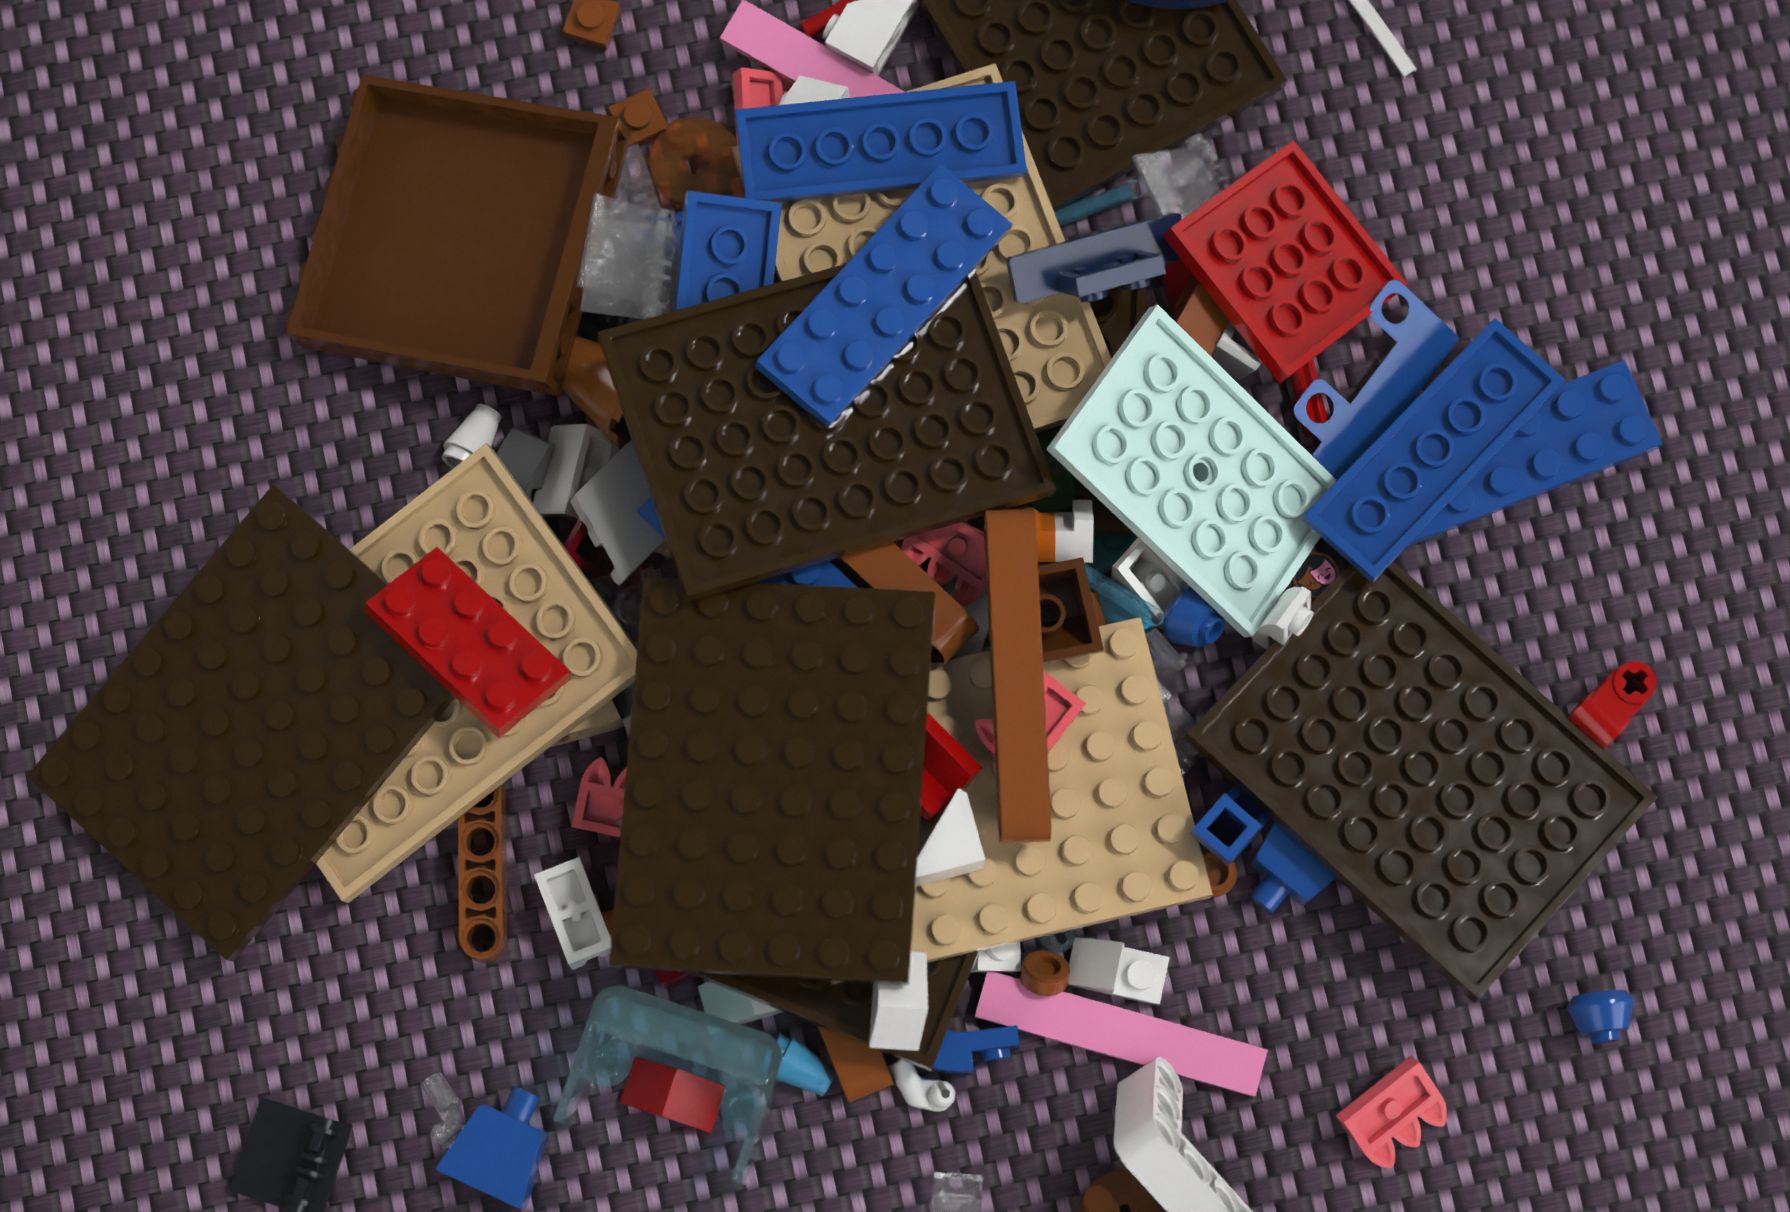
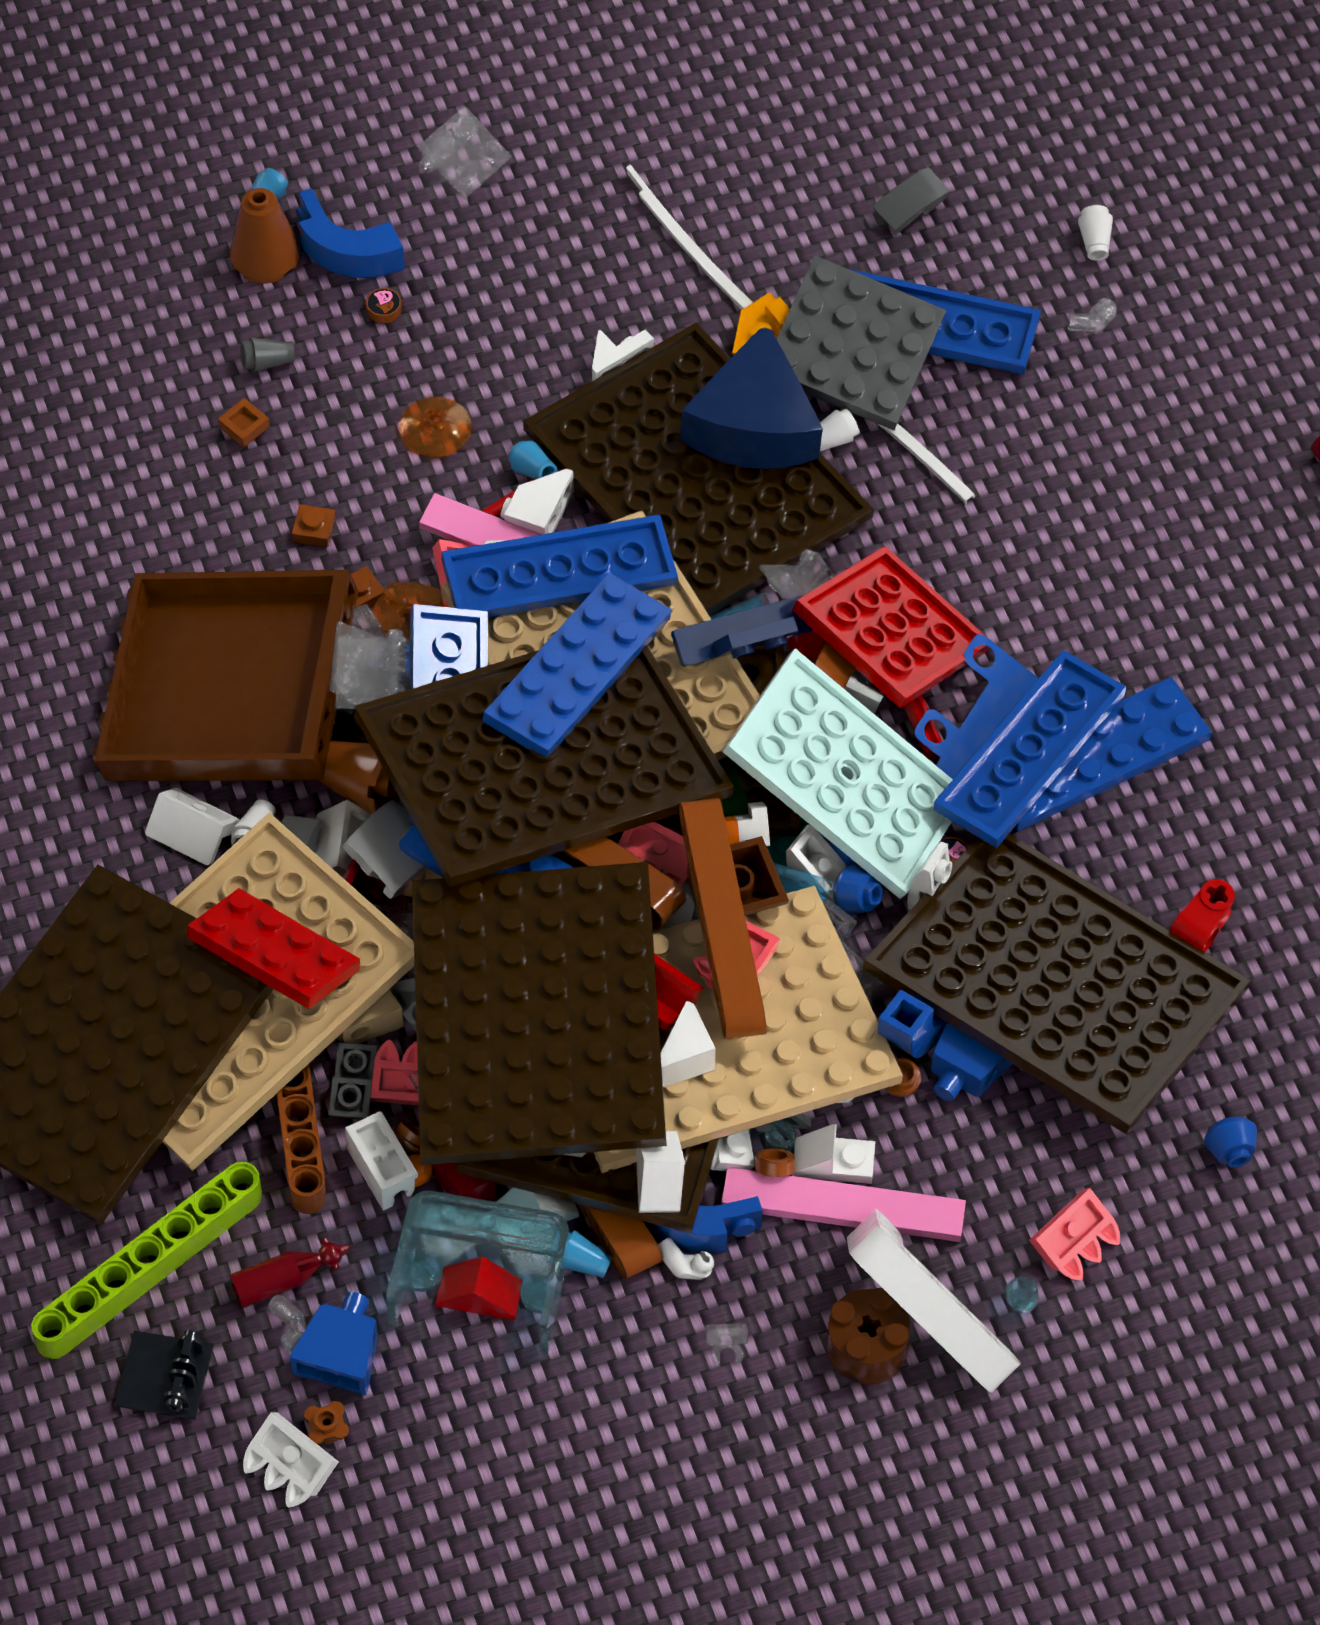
camera: 10 degrees left, 20 degrees down
none -> lime beam [31,1162,262,1359]
none -> white panel [145,788,240,865]
none -> dark red wheel [229,1238,350,1309]
none -> dark grey slope [328,1042,379,1120]
none -> dark orange plate [391,1120,420,1156]
none -> clear light blue hinge [1005,1277,1039,1313]

